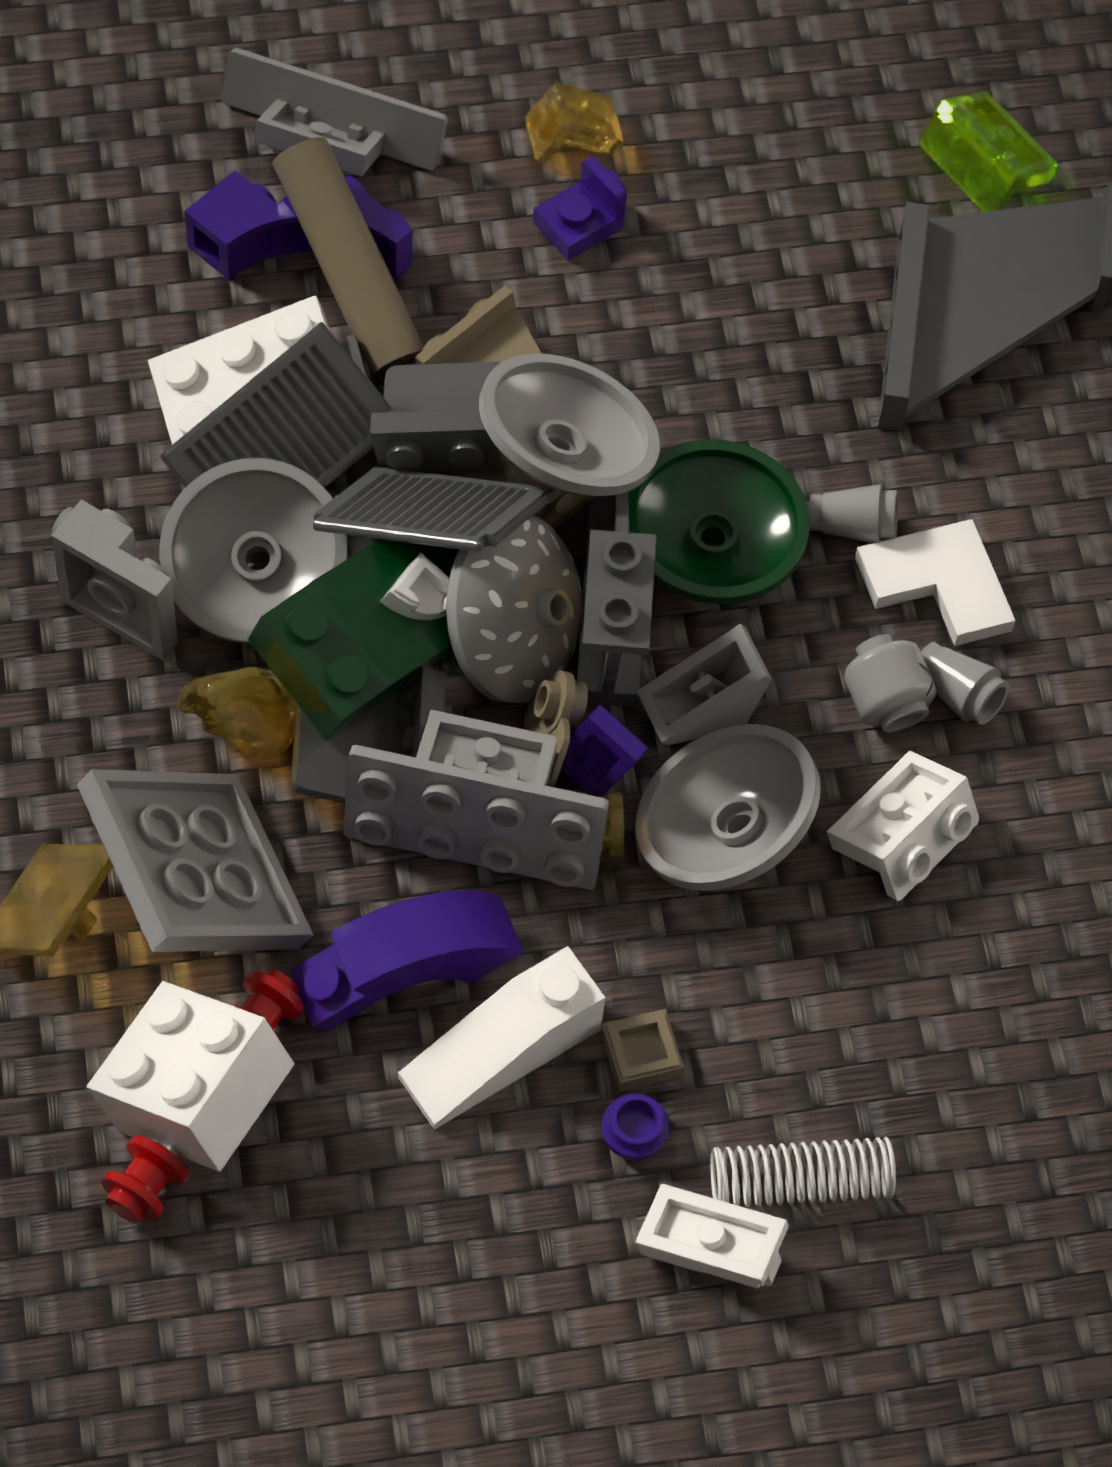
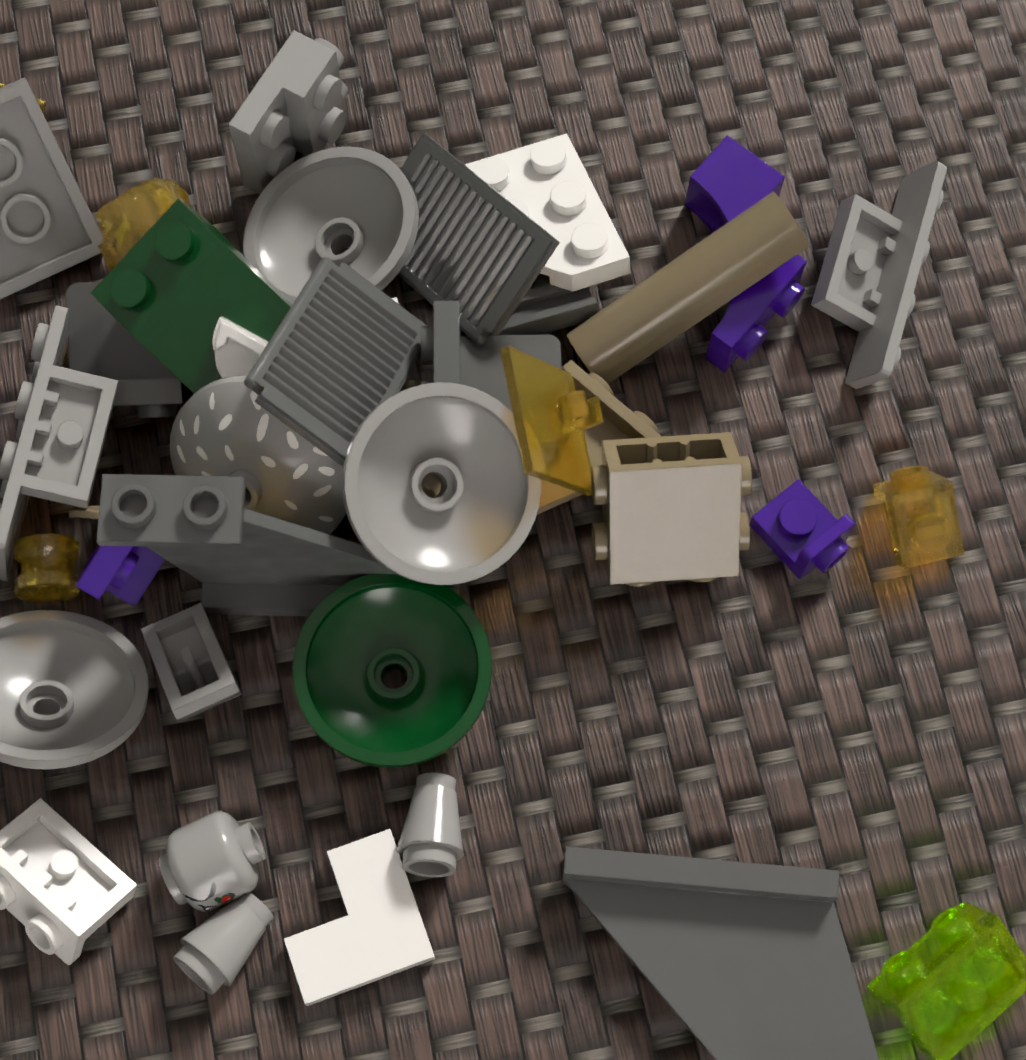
camera: 90 degrees right, 10 degrees up
none -> clear yellow piece [500,345,603,496]
none -> brick [591,432,752,587]

